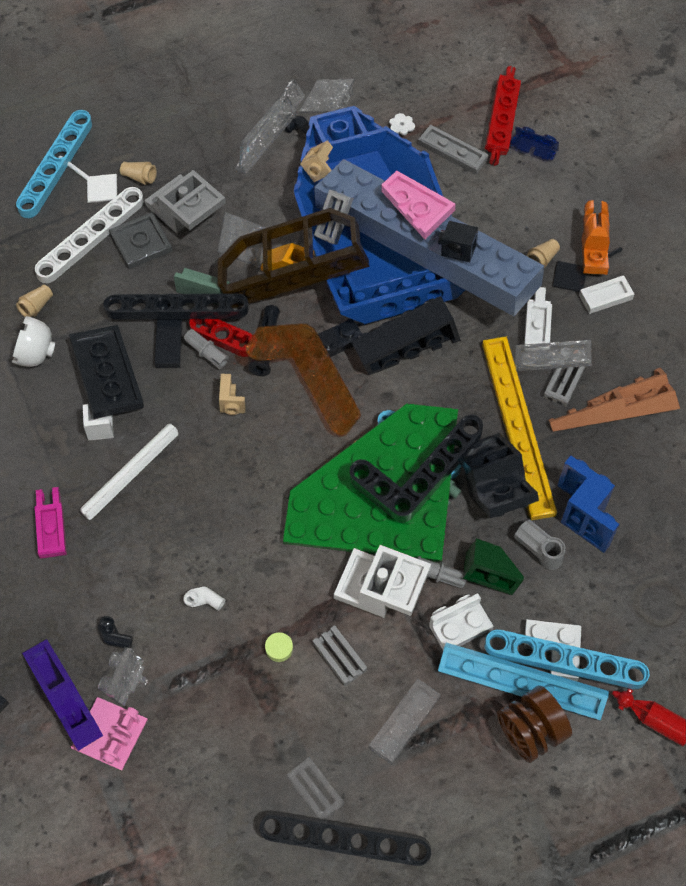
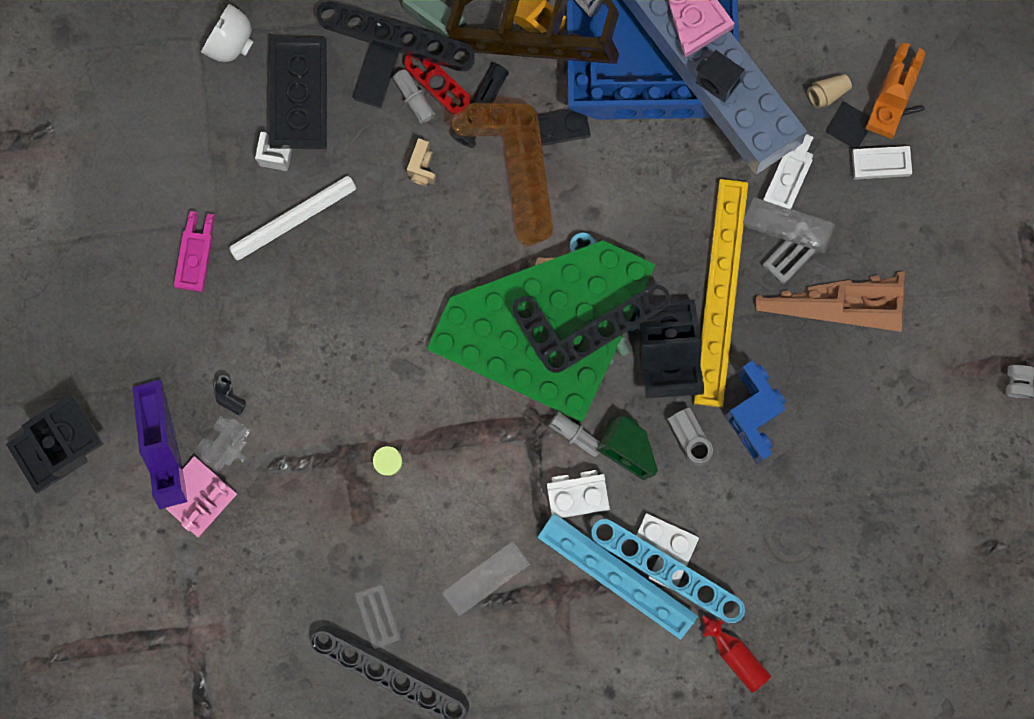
camera: 25 degrees right, 20 degrees up
white arm [183,587,226,611] -> none
light grey tile [312,625,367,686] -> none
white bracket [334,545,431,618] -> none
black wedge [352,296,461,375] -> none
reddish brown wheel [497,685,572,763] -> none

